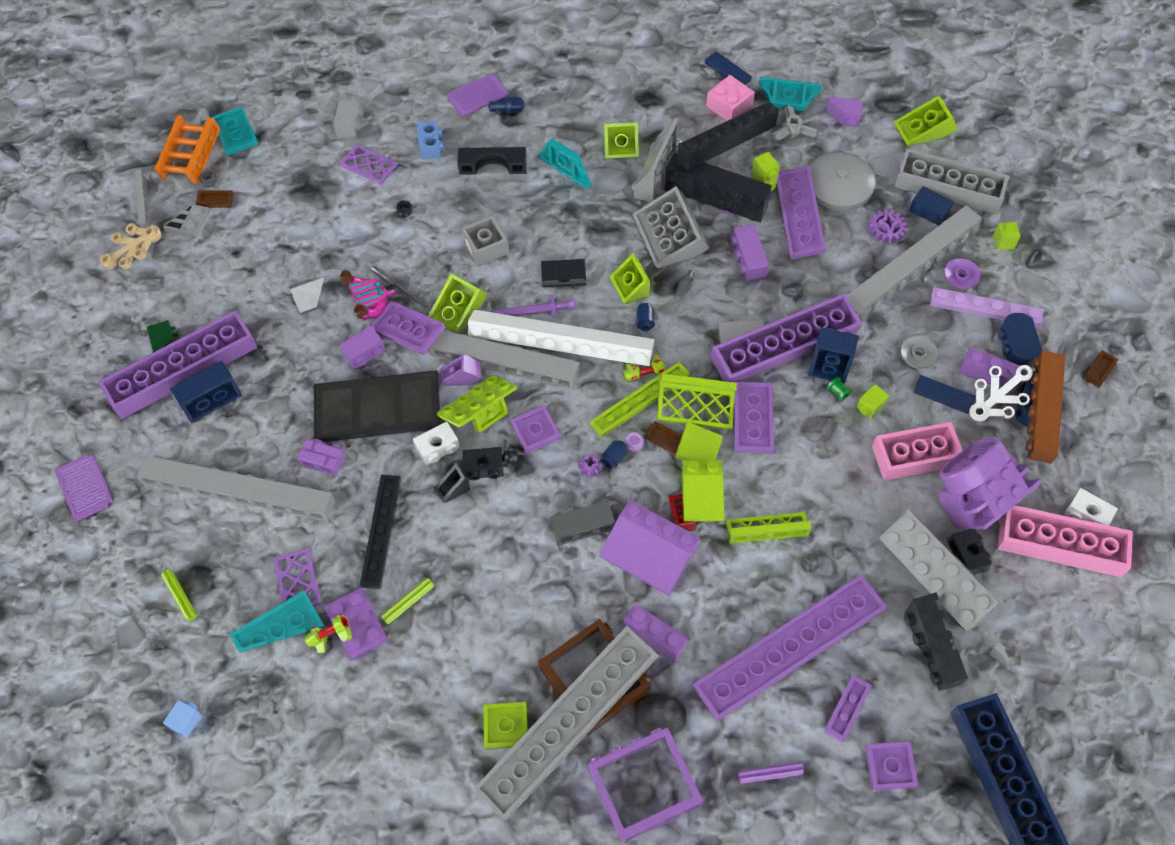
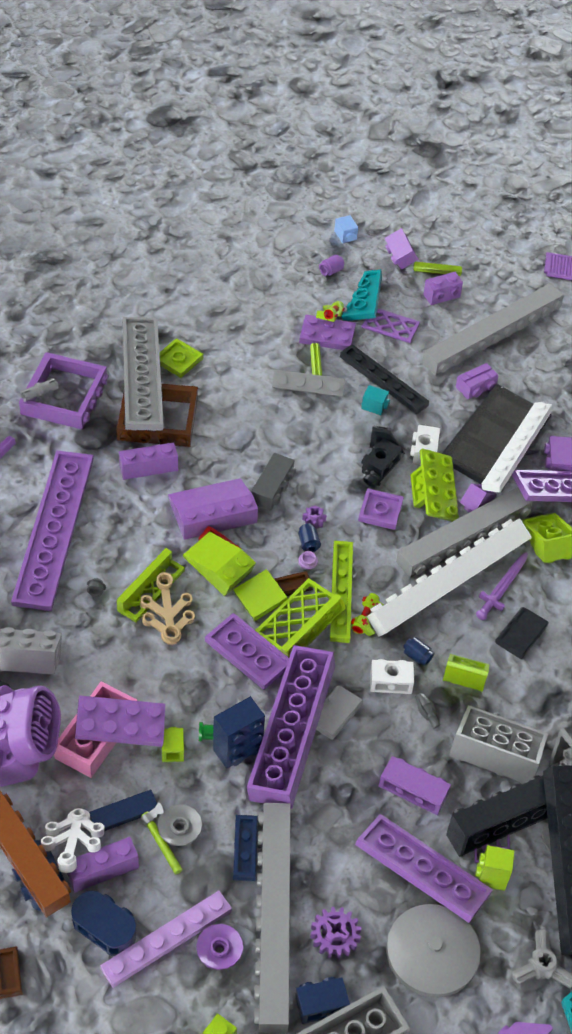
camera: 125 degrees right, 10 degrees down
none -> light grey pin [20,378,58,402]
none -> medium lavender plate [75,695,165,747]
none -> tan plant [140,572,195,645]
none -> lime piece [141,802,183,875]
none -> dark blue tile [233,815,258,881]
none -> light grey plate [272,369,345,397]
none -> medium lavender brick [319,254,344,276]
none -> teal brick [361,385,390,415]
none -> white brick [370,659,414,694]
none -> brick [385,228,419,270]
none -> medium lavender brick [423,272,463,305]
none -> white plate [482,402,553,492]

